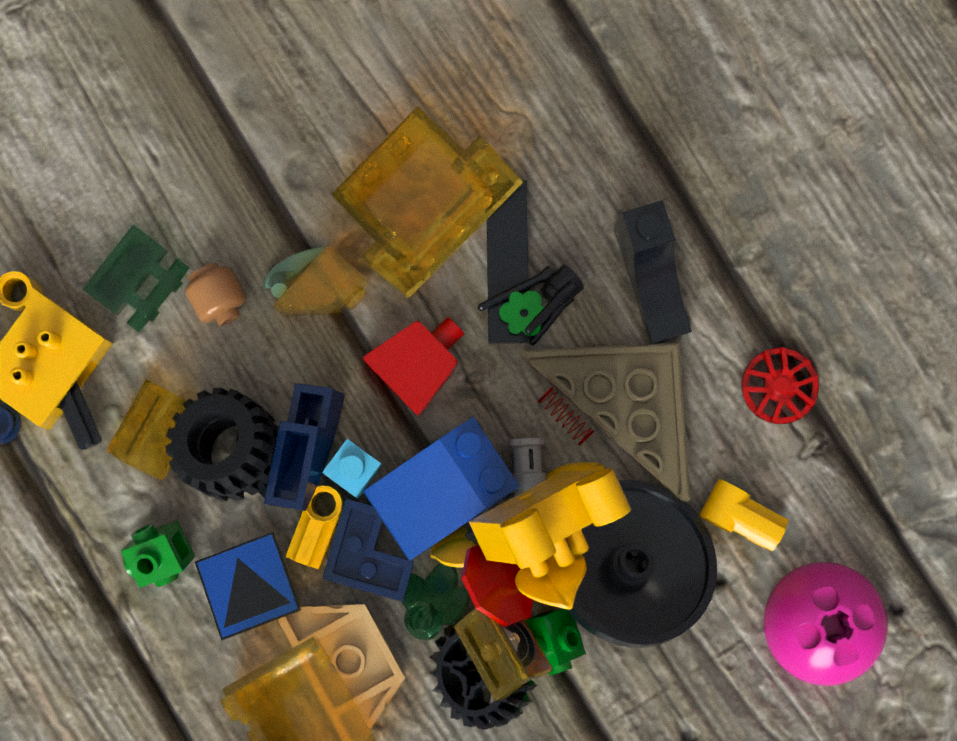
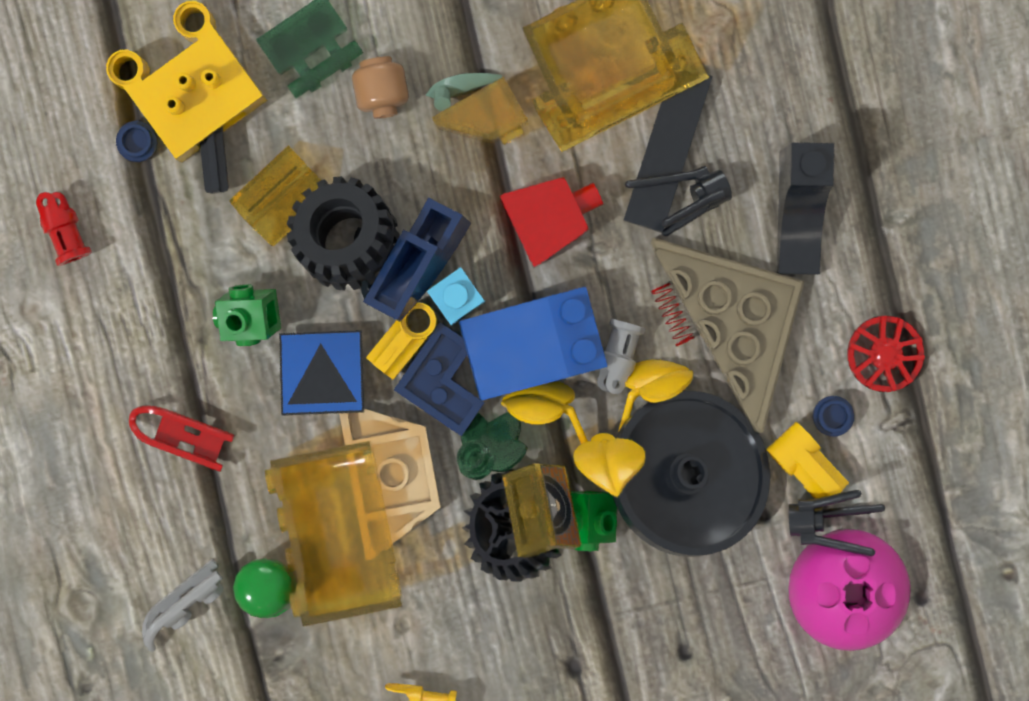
camera: 20 degrees right, 5 degrees up
red piece [461,545,533,627] -> none
yellow piece [465,468,631,578] -> none
green plant [499,290,544,336] -> none
none -> red piece [129,406,235,472]
none -> black plant [789,490,885,556]
none -> dark blue plate [812,396,854,437]

